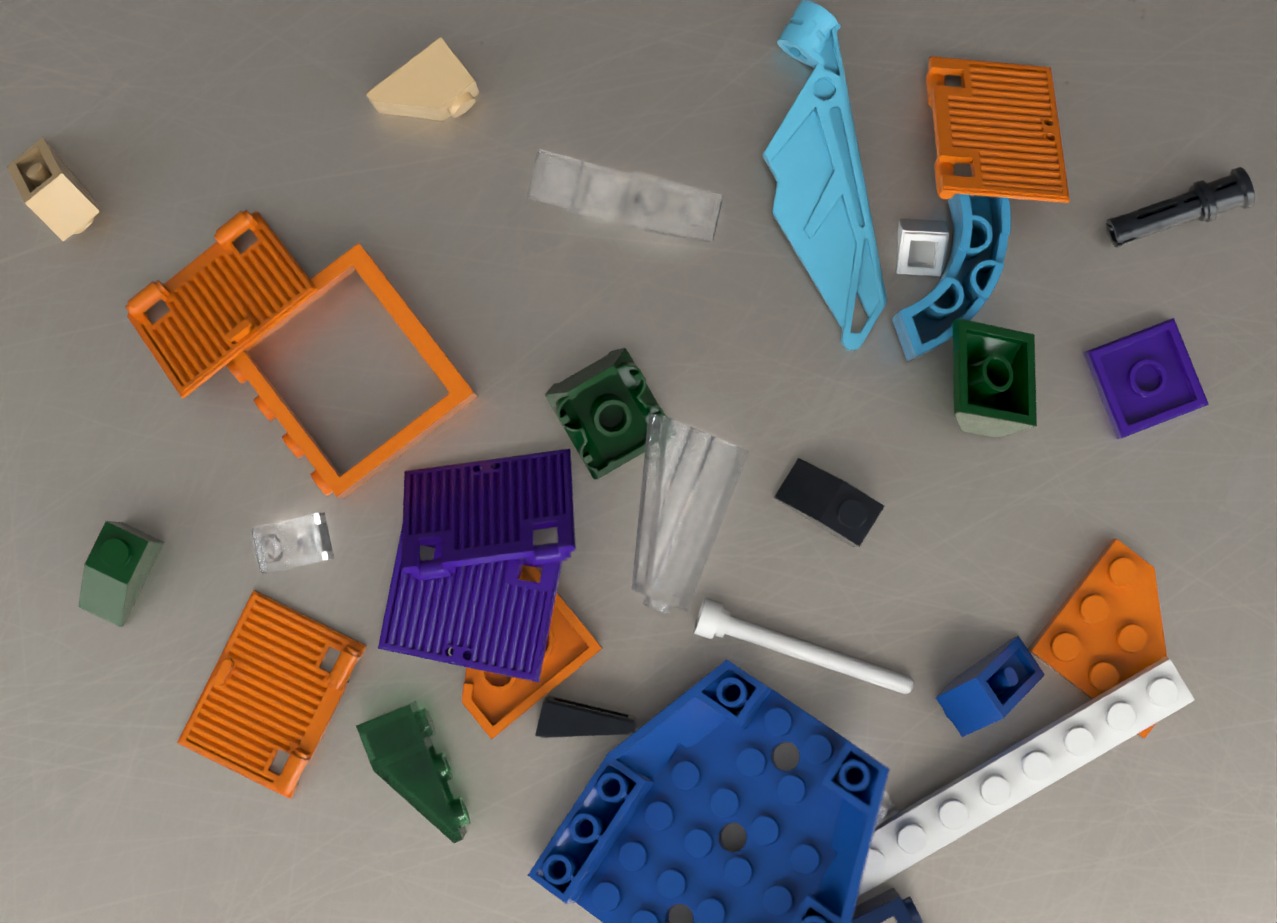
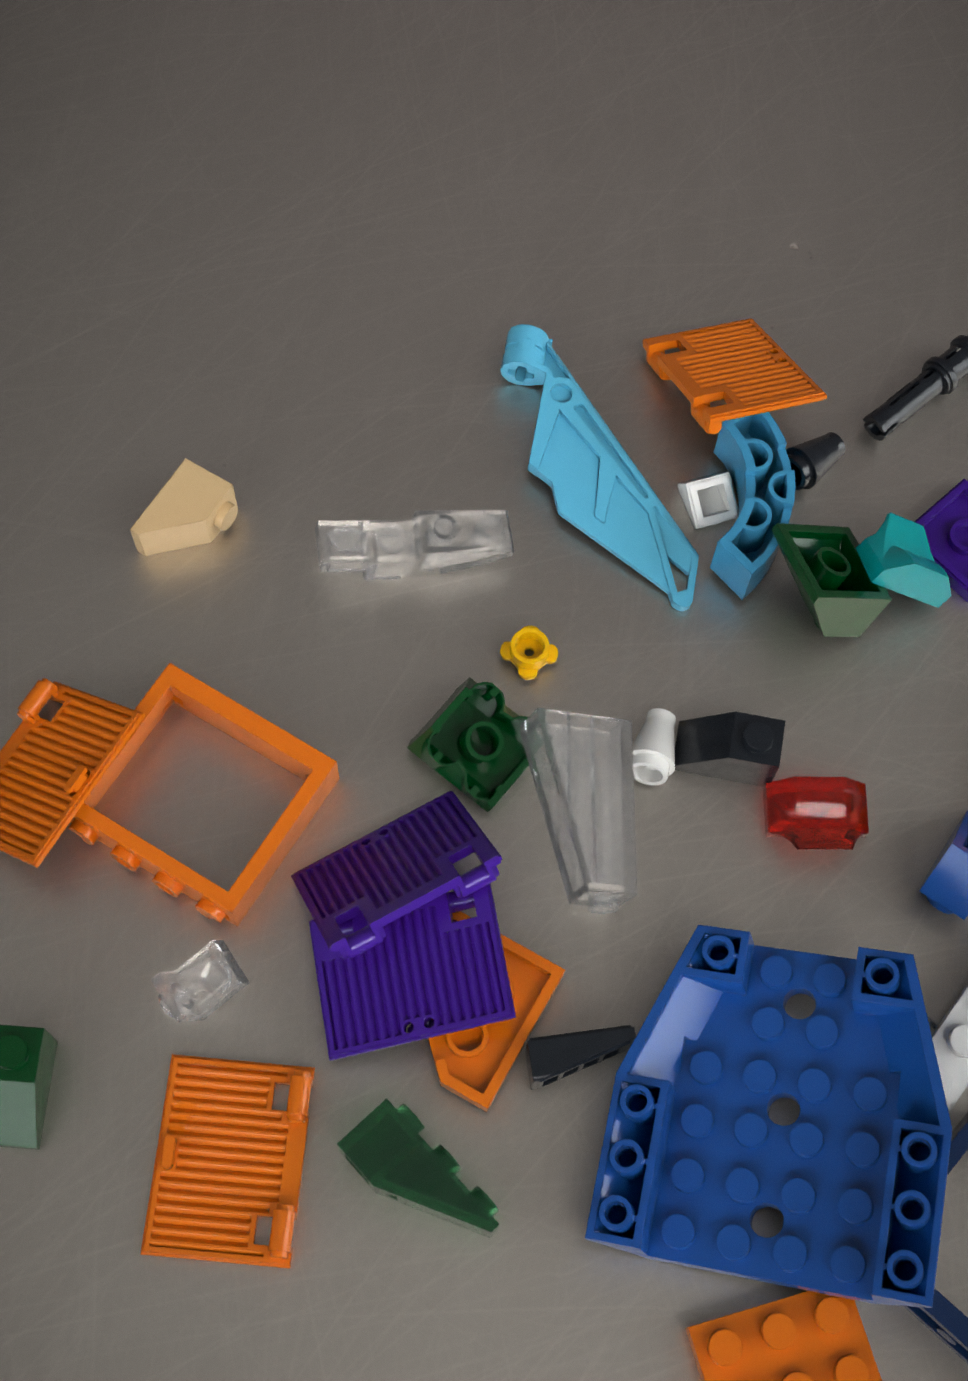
camera: 25 degrees left, 20 degrees down
white piece [693,598,914,694] -> none
none -> yellow plate [500,625,558,680]
none -> white cone [626,708,676,785]
none -> clear red slope [763,776,869,850]
none -> black cone [786,432,846,490]
none -> teal slope [856,512,952,608]

